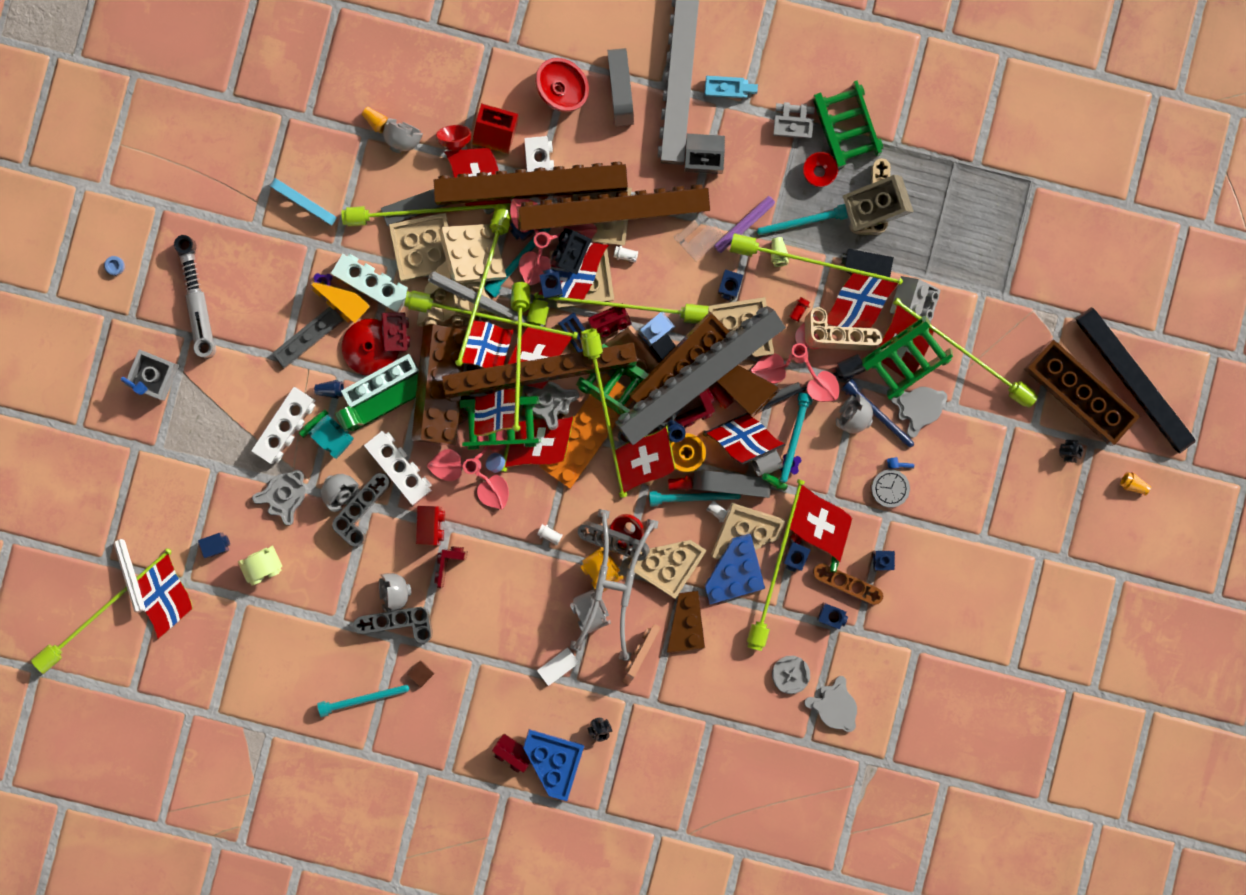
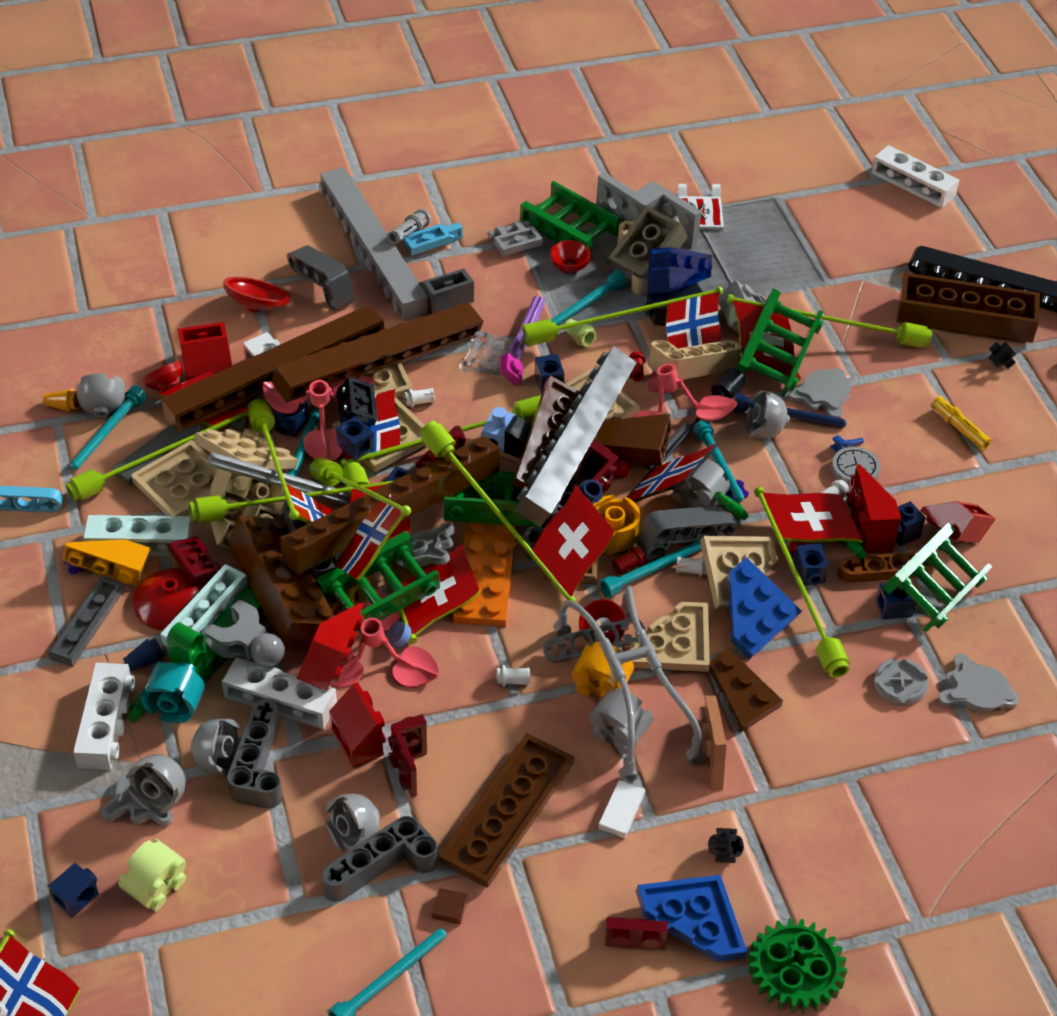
camera: 30 degrees left, 40 degrees down
none -> teal piece [70,385,147,470]
none -> light grey cylinder [126,754,186,813]
none -> light grey piece [202,600,285,667]
none -> red slope [296,603,365,691]
none -> light grey pin [387,209,431,245]
none -> reddish brown plate [438,733,575,888]
none -> dark pink plate [500,353,523,386]
none -> light grey bracket [596,172,701,249]
none -> clear blue wedge [648,247,712,294]
none -> white flag [677,184,724,230]
none -> green gear [748,918,847,1014]
none -> white pin [820,480,849,498]
none -> red slope [846,464,901,553]
none -> white brick [872,145,959,208]
none -> green fence [882,523,992,632]
none -> red slope [920,501,996,544]
none -> yellow pin [931,396,992,451]

